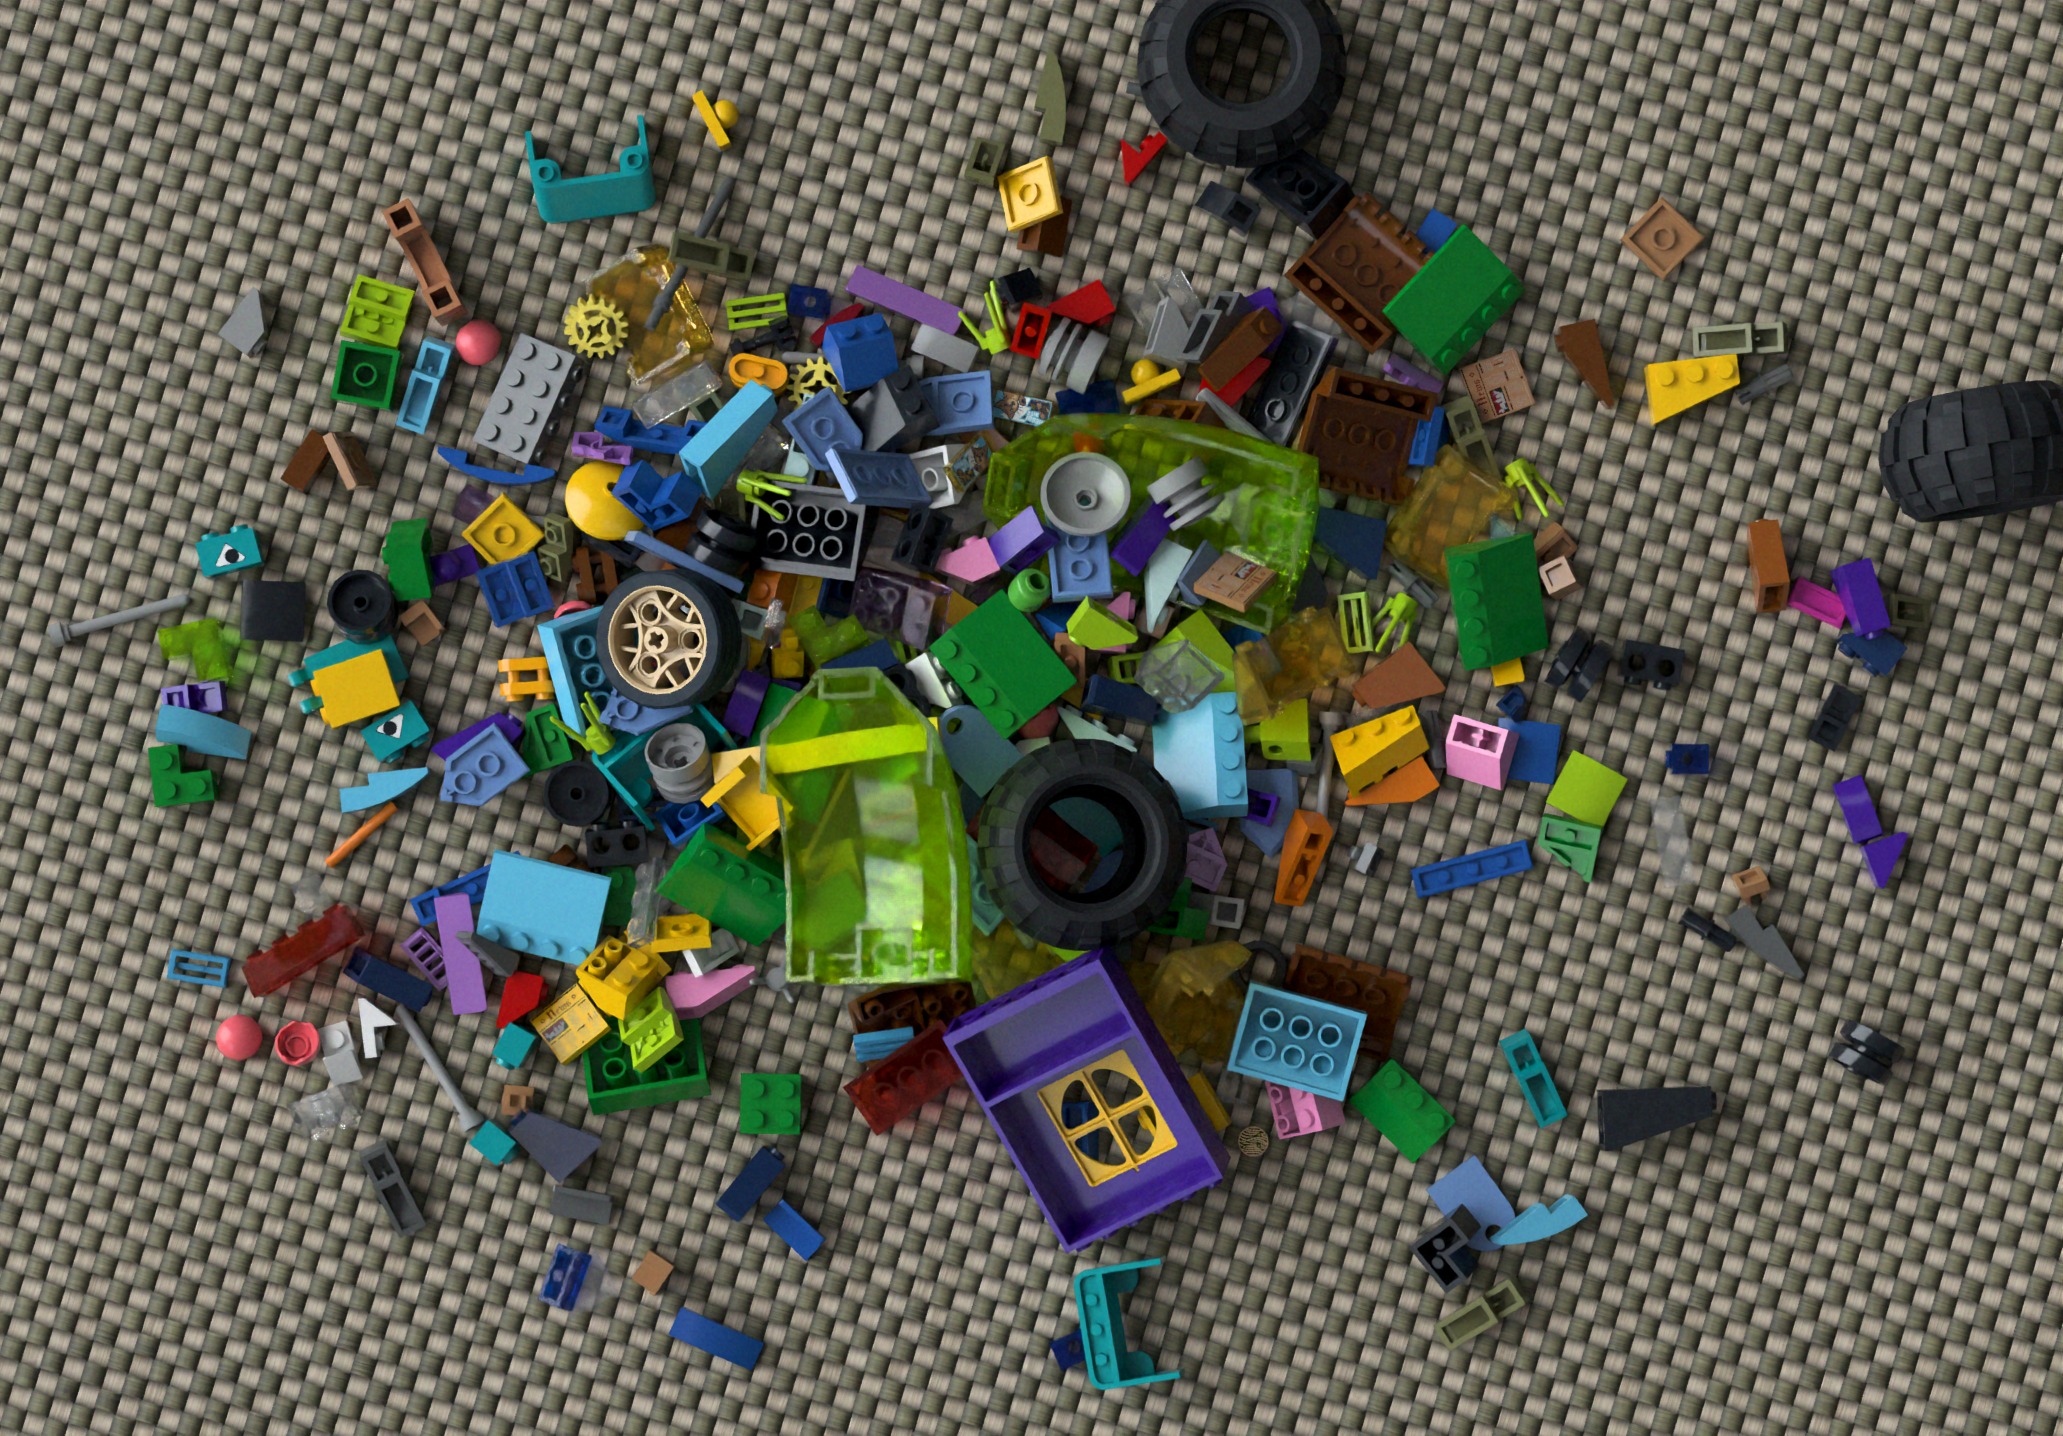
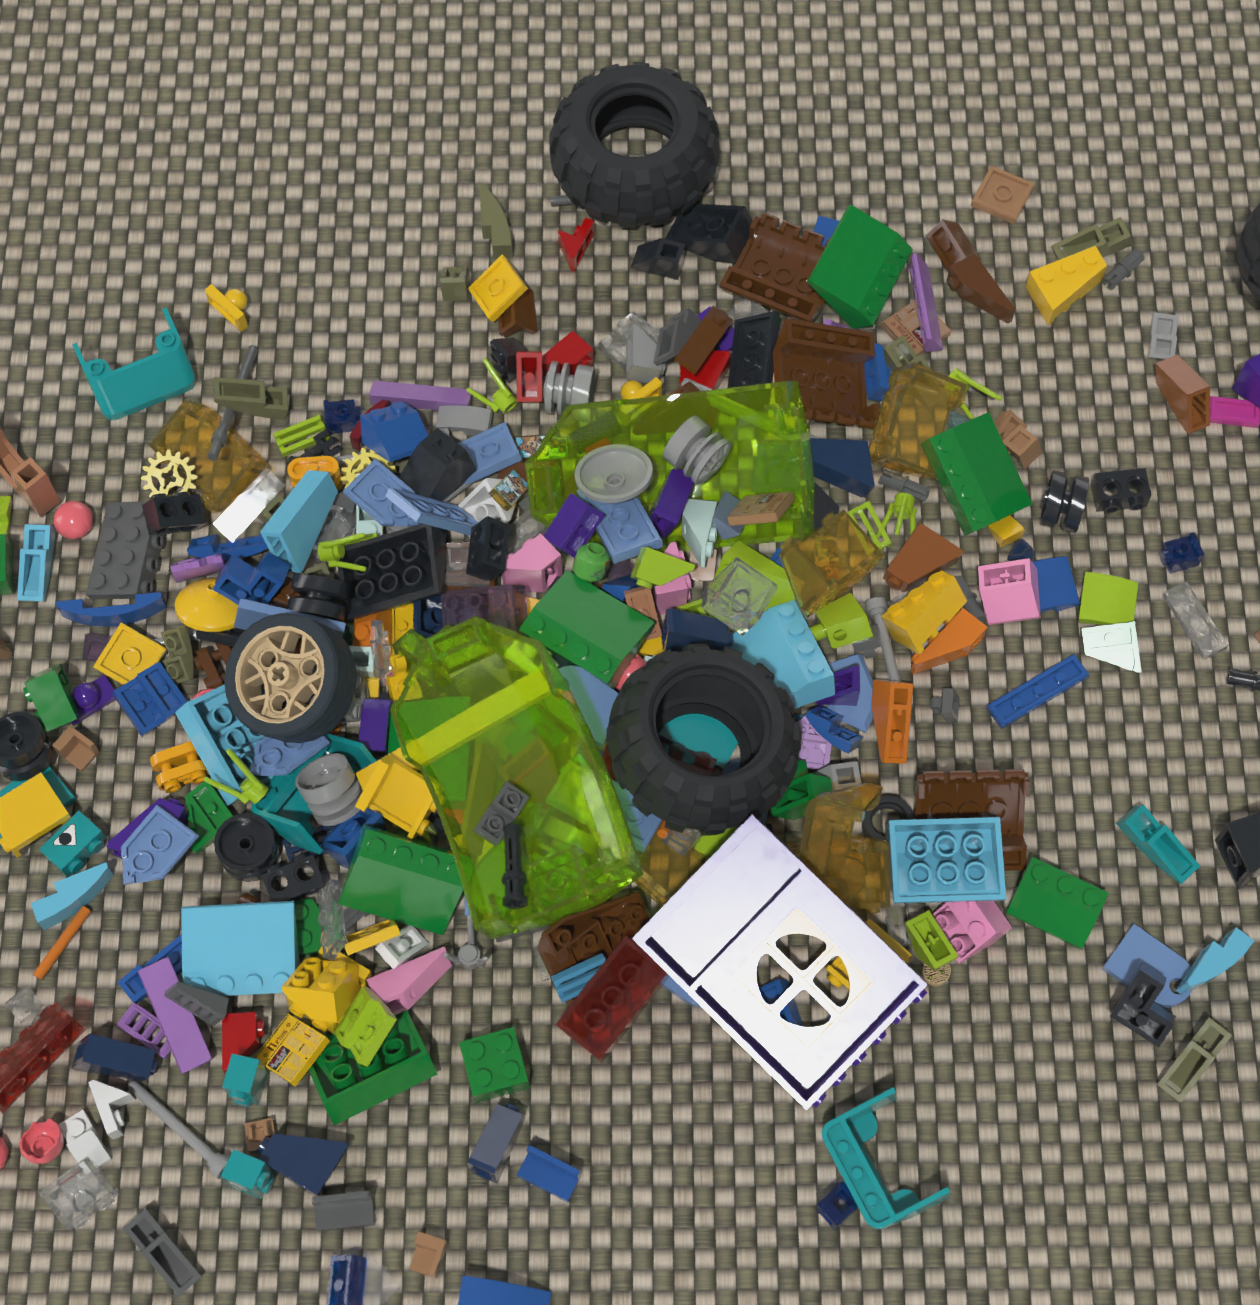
camera: 20 degrees left, 20 degrees down
none -> black brick [142,492,206,535]
none -> dark grey slope [473,781,529,846]
none -> black pin [501,824,528,909]
none -> blue slope [805,705,864,754]
none -> lime slope [905,910,959,971]
none -> medium lavender slope [909,254,943,352]
none -> reddish brown panel [926,219,981,272]
none -> light grey slope [1148,312,1179,360]

